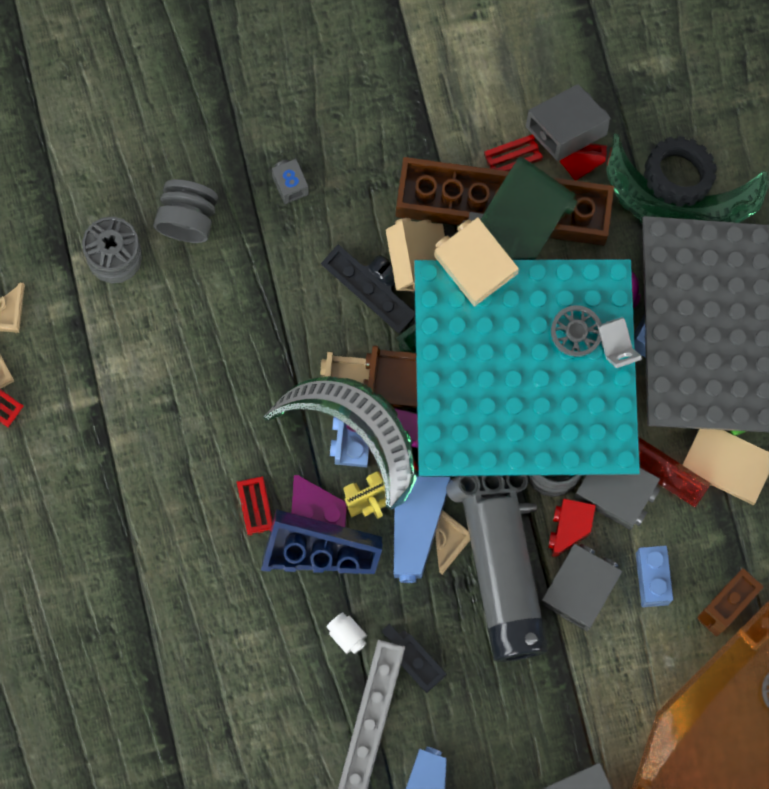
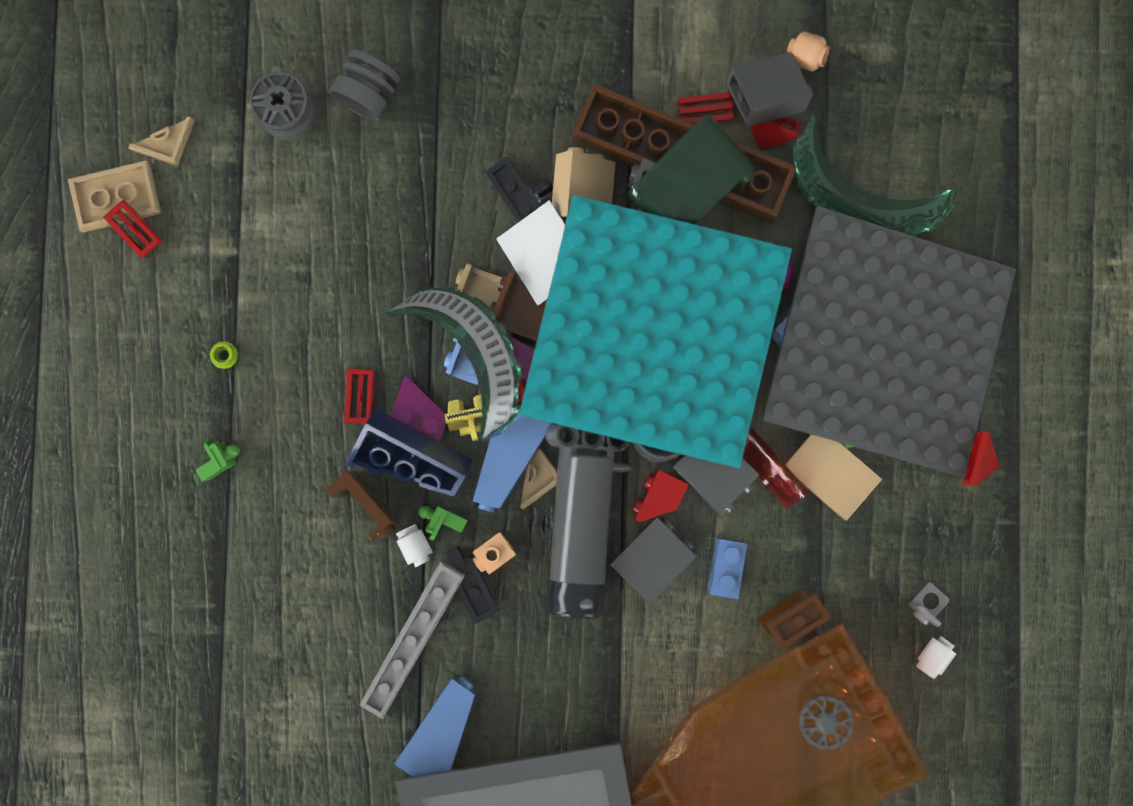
camera: 20 degrees right, 10 degrees up
dark grey brick [272,159,309,205] -> none
tan brick [434,218,519,307] -> none
dark grey wheel [551,305,602,357] -> none
light grey bracket [598,317,642,368] -> none
black tyre [644,136,717,207] -> none
none -> bright green piece [196,439,240,482]
none -> lime plate [210,341,238,369]
none -> reddish brown panel [325,471,399,541]
none -> bright green piece [418,505,468,541]
none -> light nougat brick [472,532,517,574]
none -> white sticker [496,200,565,305]
none -> light nougat head [787,32,830,71]

